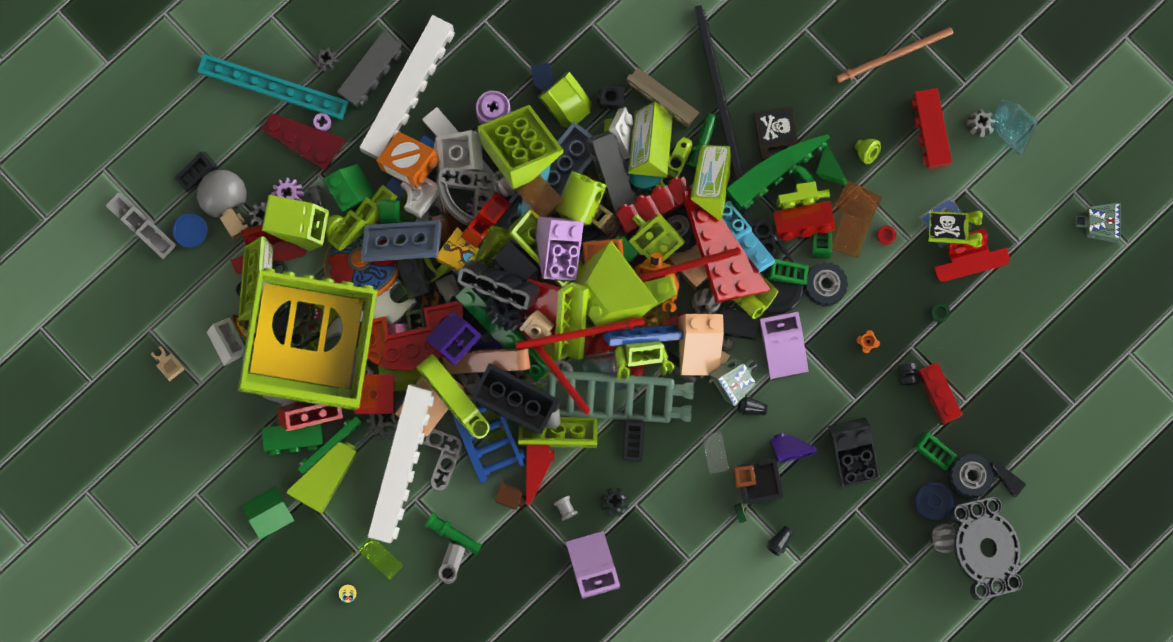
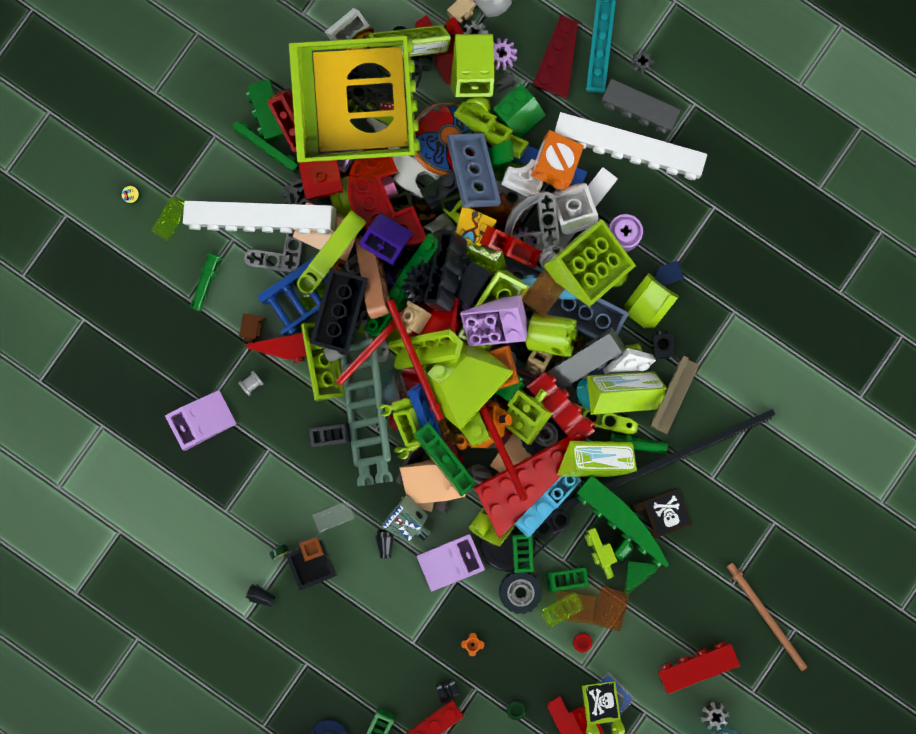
camera: 80 degrees right, 5 degrees up
slope [242,487,295,540] -> none
lime slope [287,441,358,514] -> none
lavender bush [313,113,331,131] -> none
light grey piece [439,543,465,584] -> none
black piece [600,488,629,516] -> none
black brick [720,307,760,341] -> none
dark purple slope [770,433,817,464] -> none
red brick [773,201,836,241] -> none
black slope [828,417,880,488] -> none
lime brick [855,139,881,164] -> none
none -> green plate [413,422,477,496]
none -> clear neon green slope [539,592,584,628]

